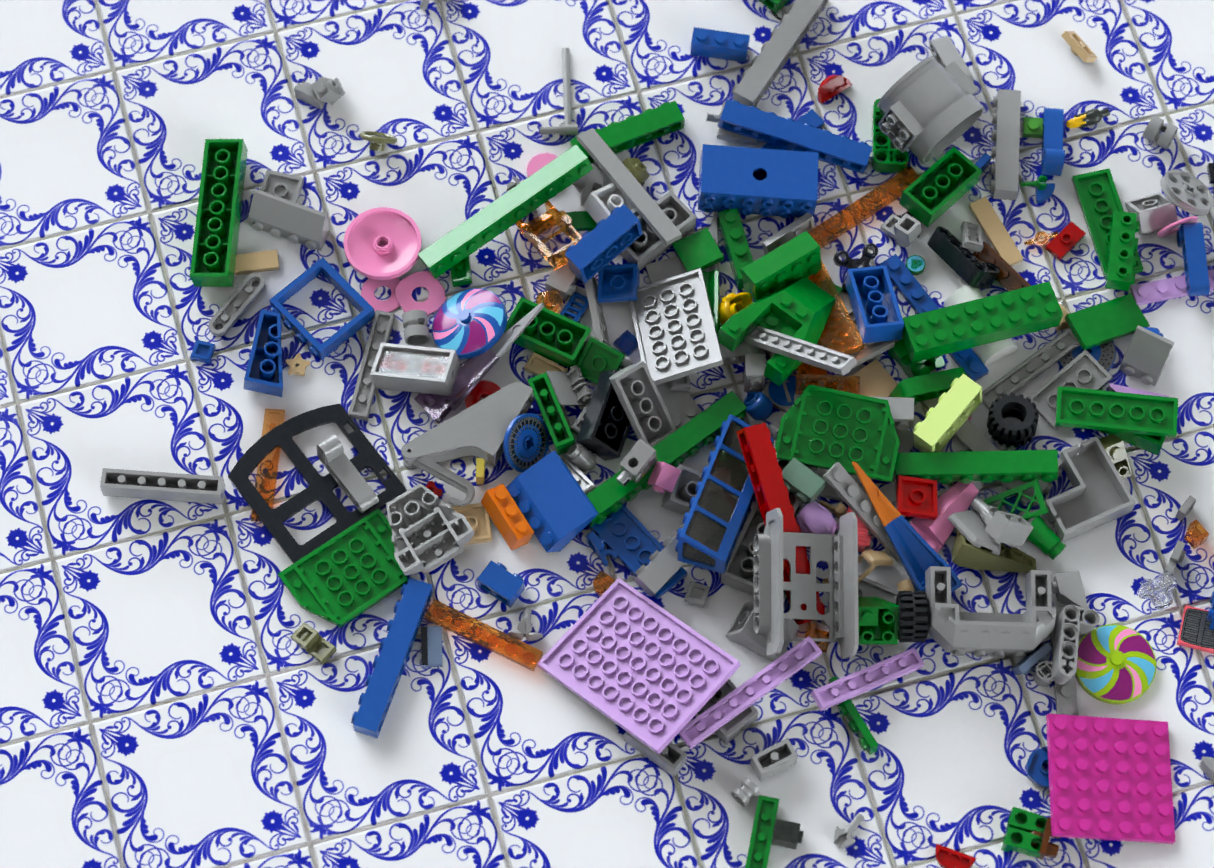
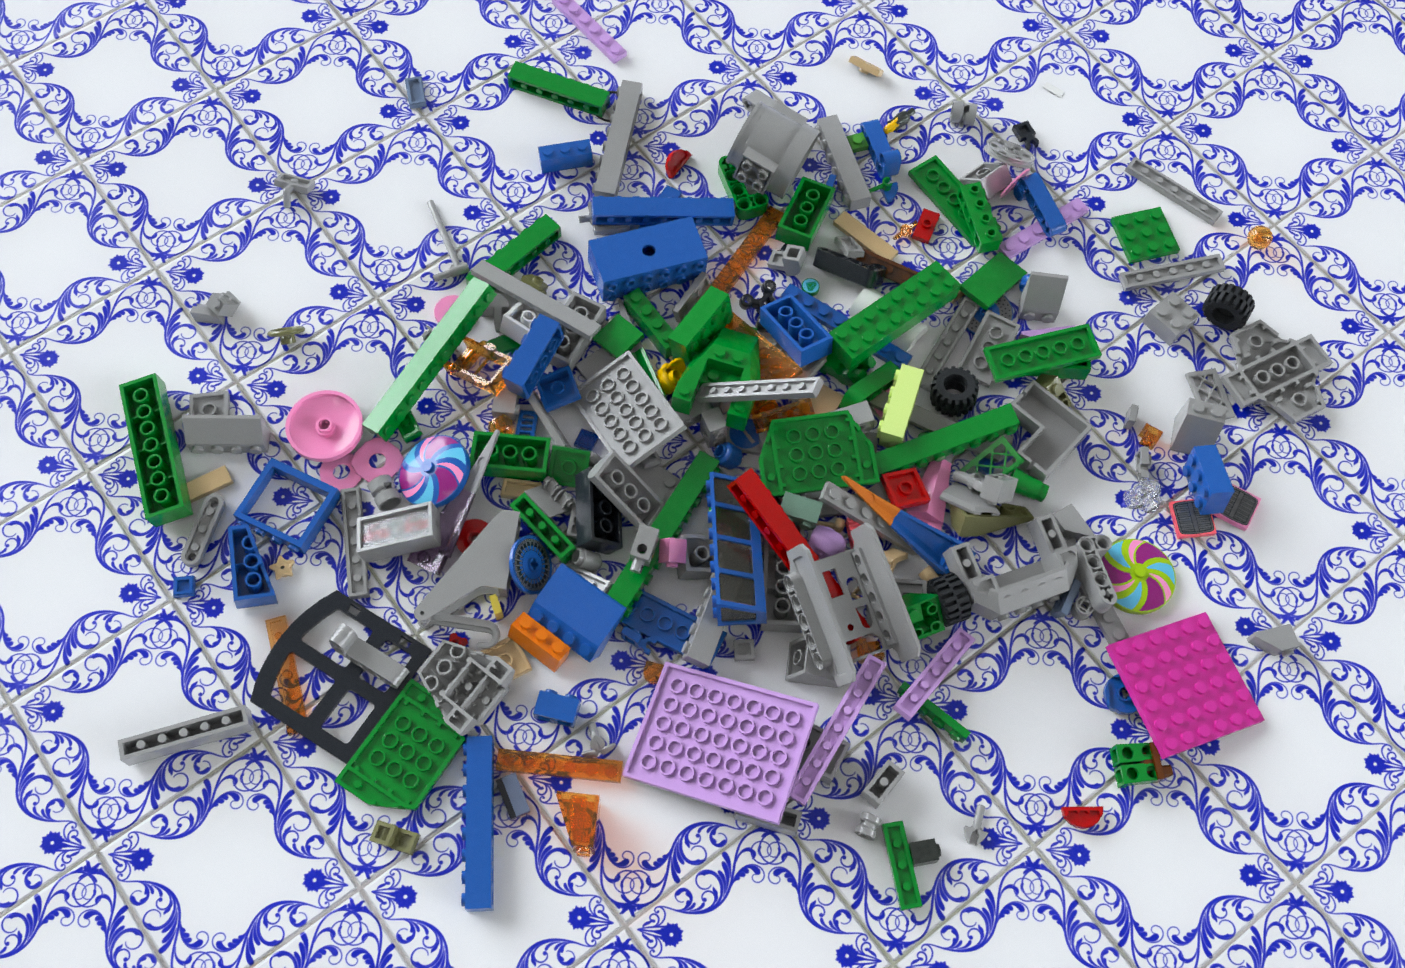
camera: 25 degrees left, 0 degrees up
none -> clear orange slope [556,791,601,857]

